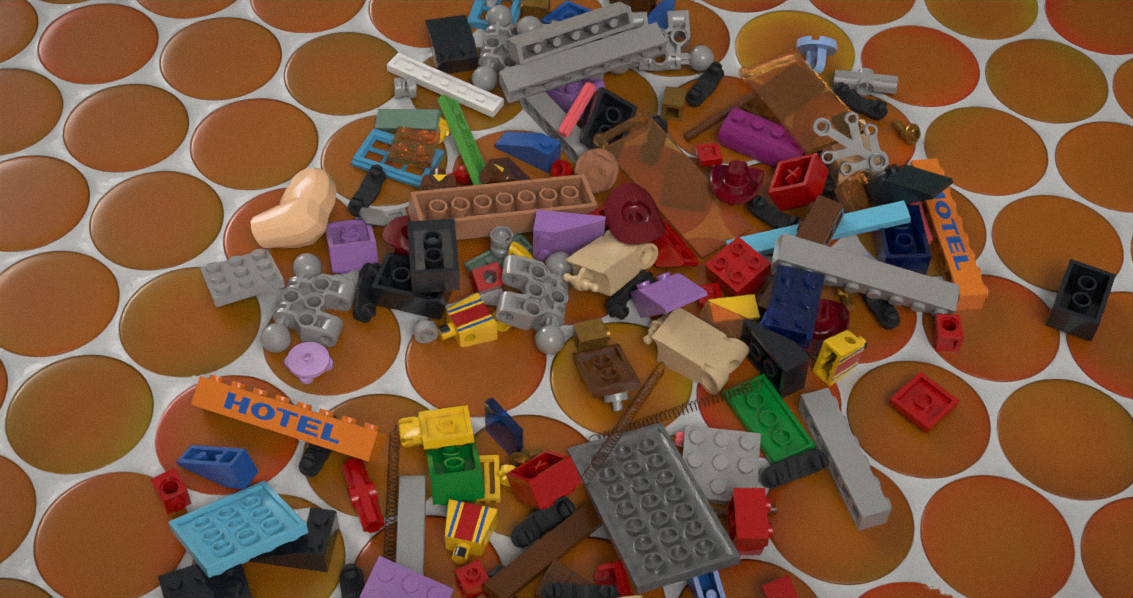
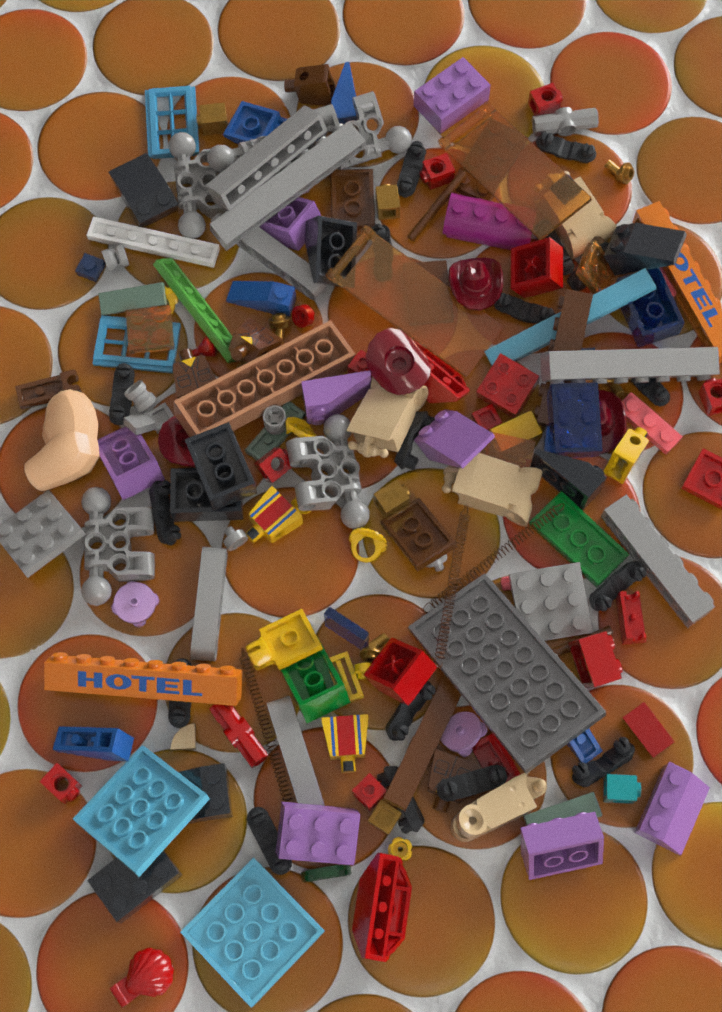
camera: 15 degrees left, 20 degrees up
coral axle [558,82,596,138] -> none
nougat tile [575,148,620,193] -> none
red plate [695,143,723,167] -> none
light blue tile [796,36,838,74] -> none
light grey plant [812,112,889,175] -> none
none -> reddish brown plate [15,370,82,410]
none -> dark blue plate [75,253,106,282]
none -> light grey wheel [124,380,156,412]
none -> tan tile [171,724,196,751]
none -> light grey beam [190,547,227,661]
none -> pearl gold plate [268,313,291,343]
none -> reddish brown tile [330,169,375,230]
none -> yellow piece [349,528,387,563]
none -> medium lavender brick [413,57,491,134]
none -> red brick [420,153,455,190]
none -> lavender piece [441,712,488,757]
none -> red brick [528,83,563,116]
none -> red hinge [616,591,647,645]
none -> coral plate [622,392,683,455]

